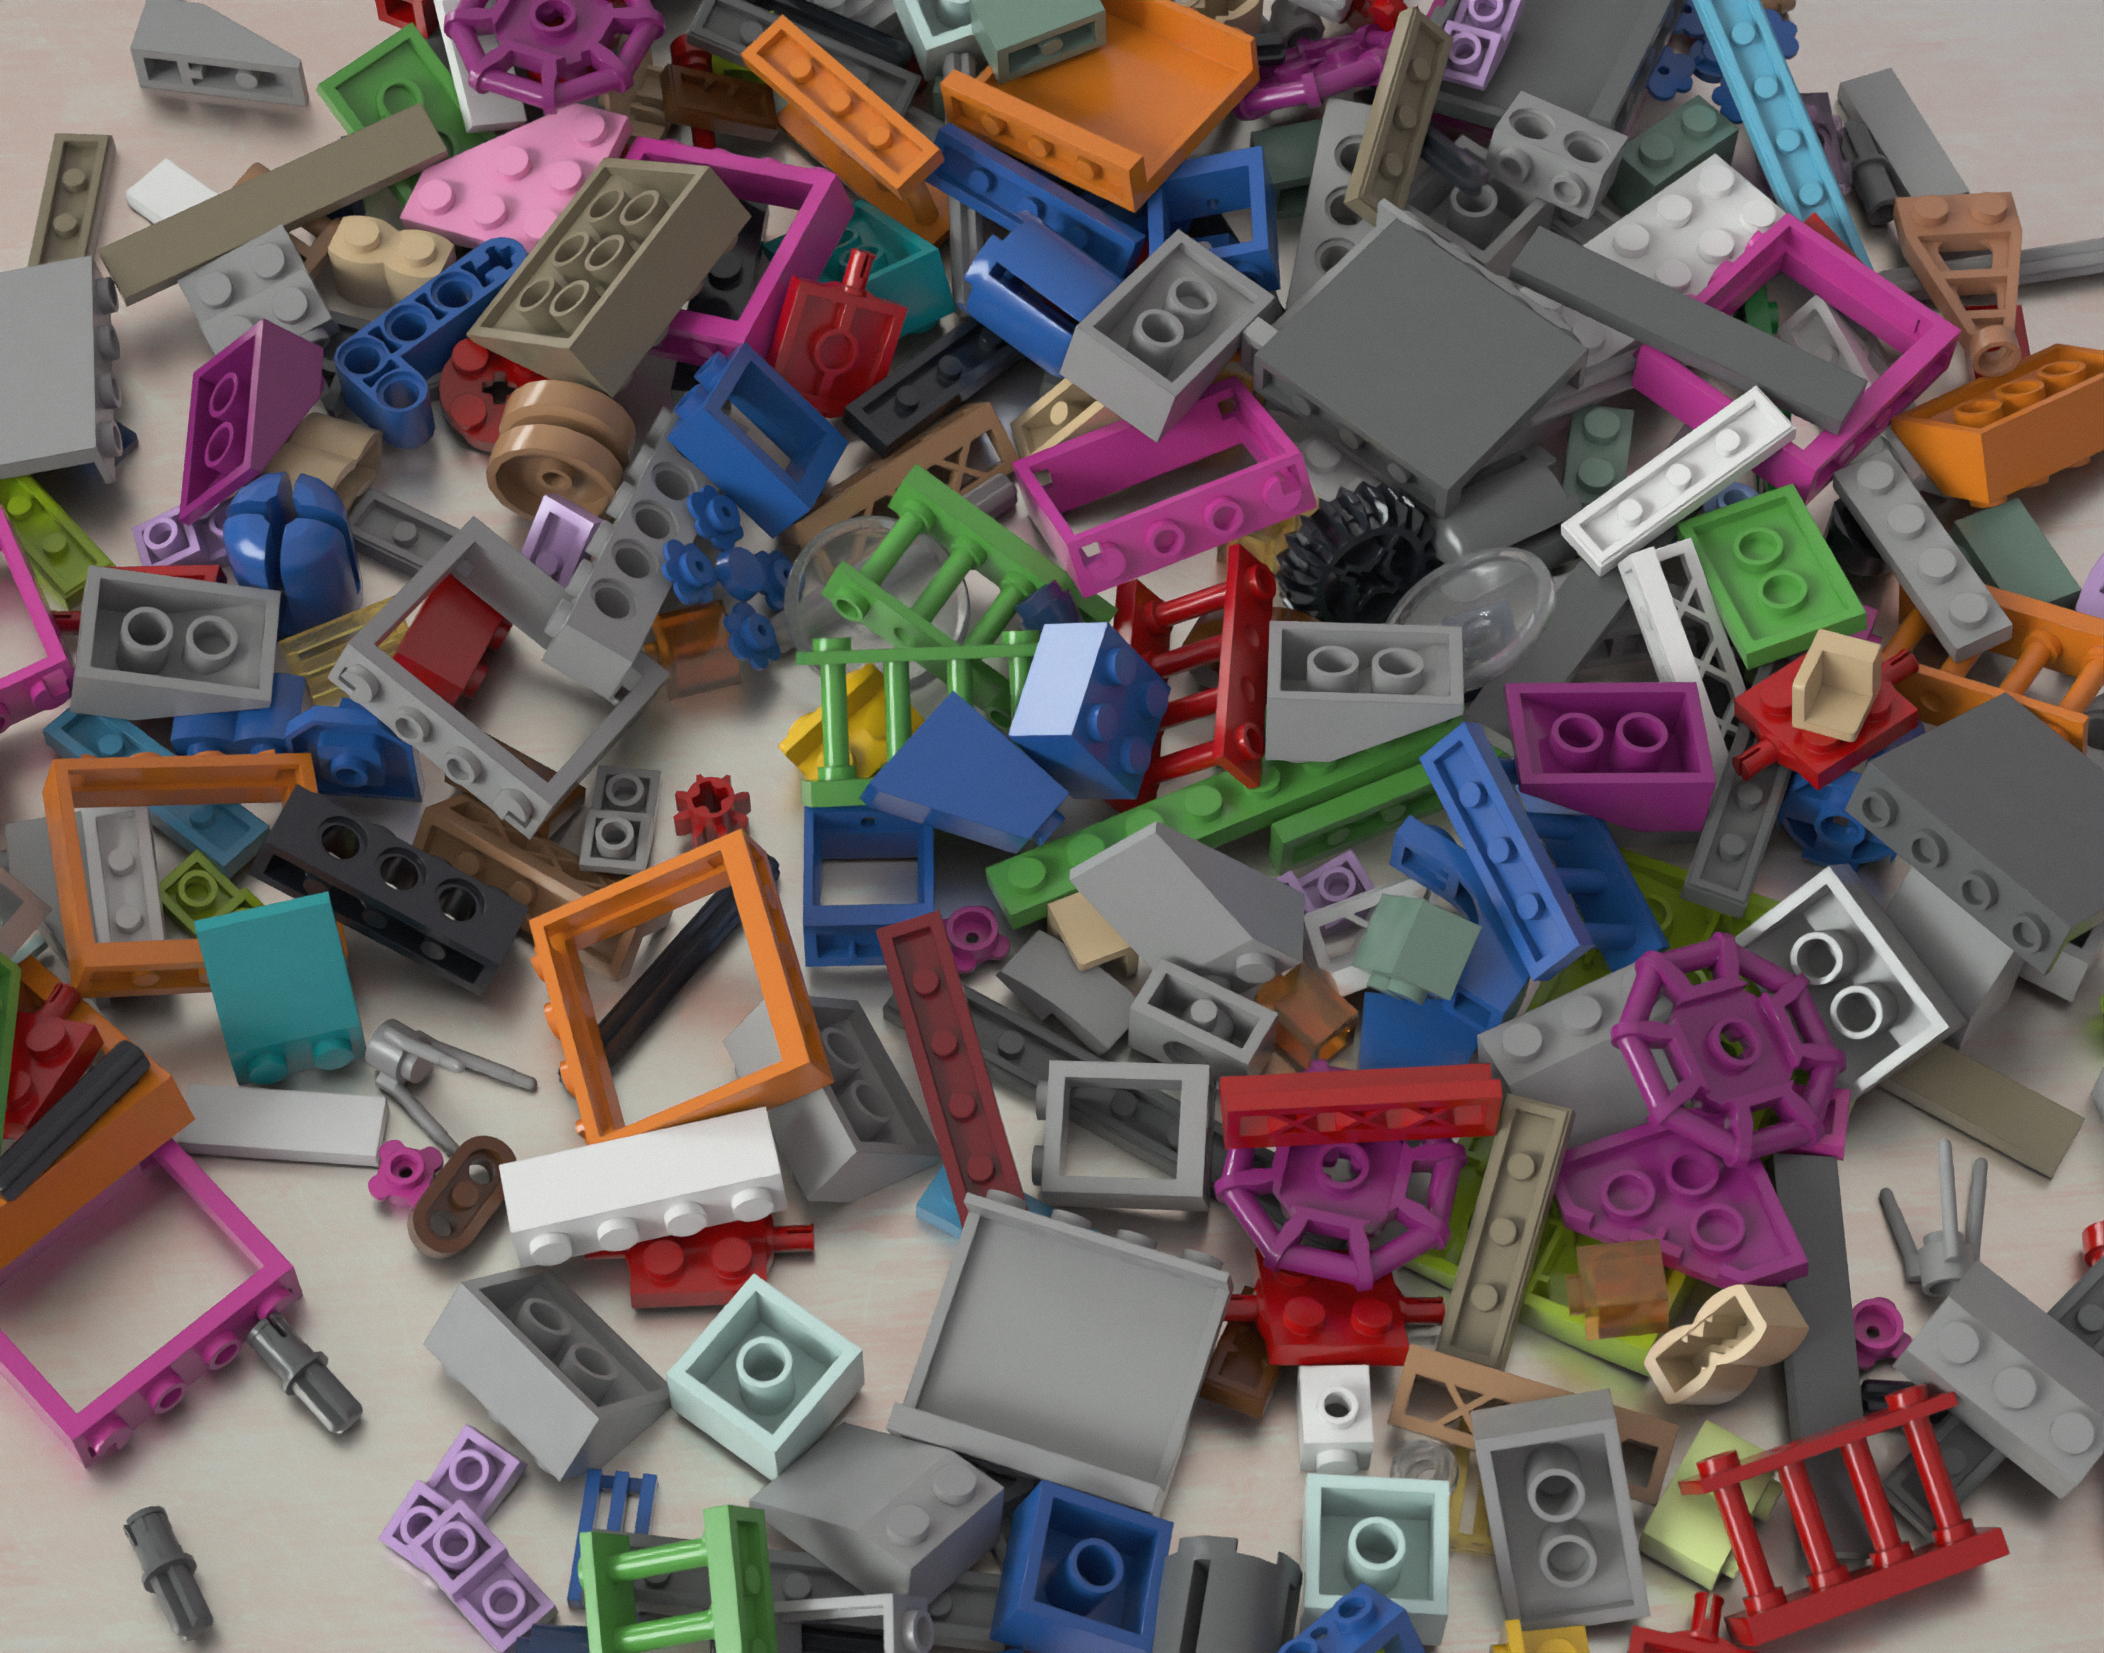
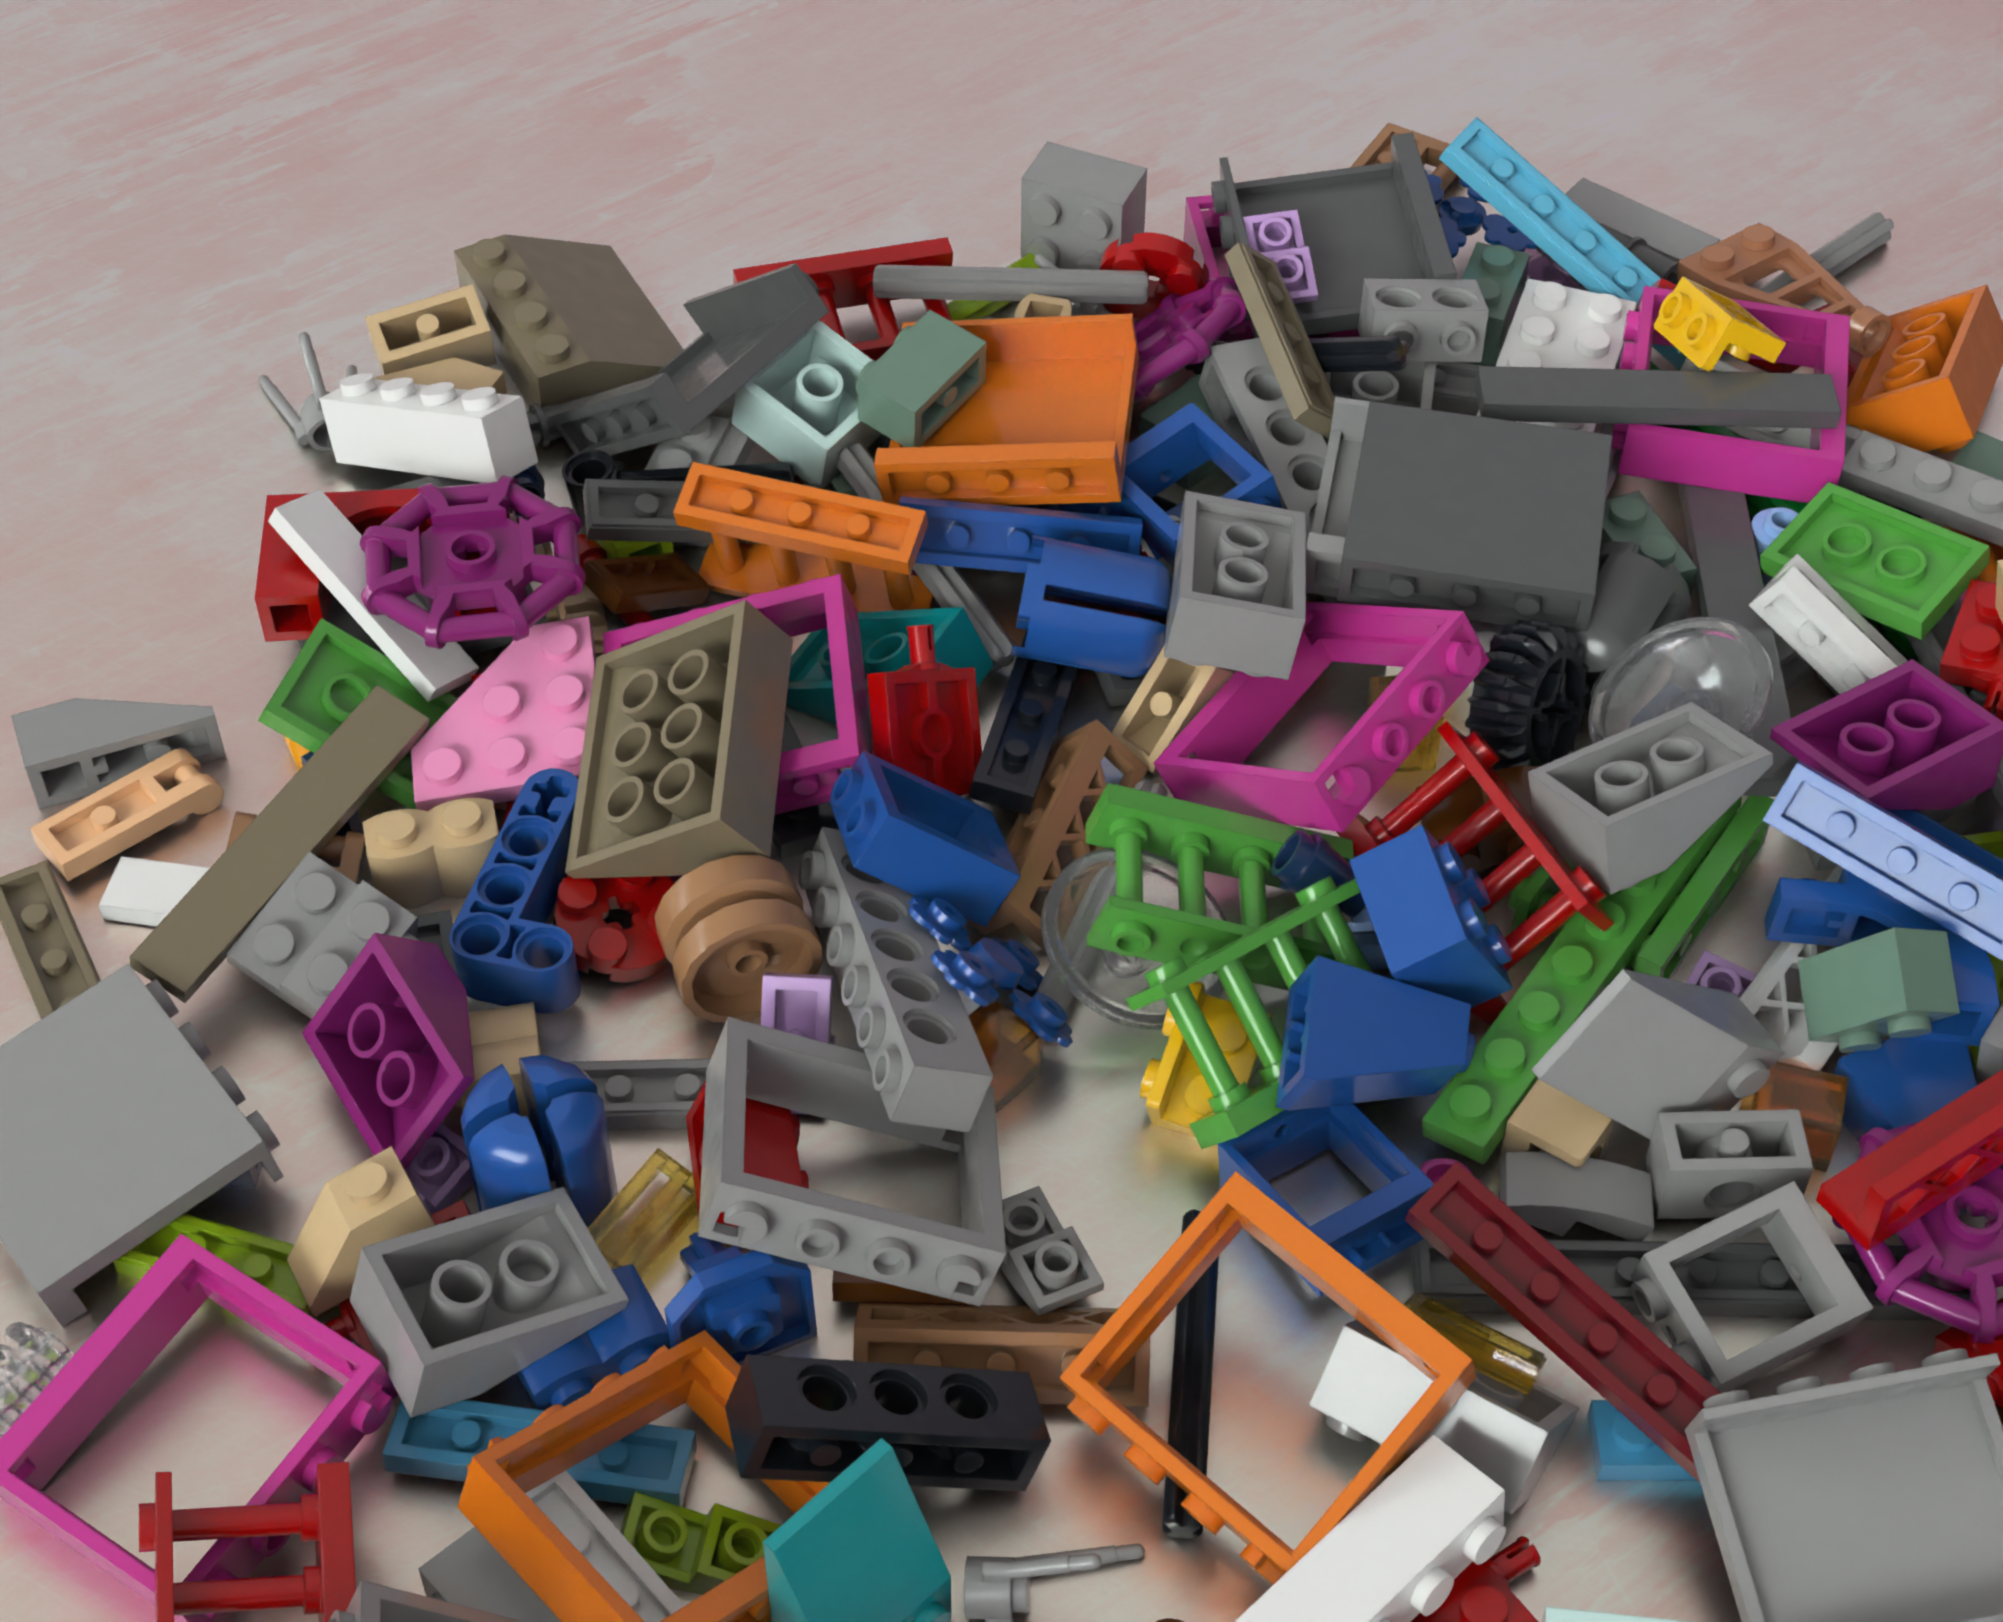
camera: 30 degrees left, 10 degrees down
red gear [673,774,751,849] -> none
white tile [1561,386,1796,578] -> none
none -> light nougat plate [30,748,224,882]
none -> tan slope [287,1146,436,1317]
none -> clear yellow tile [1403,1292,1547,1395]
none -> yellow bracket [1654,276,1786,372]

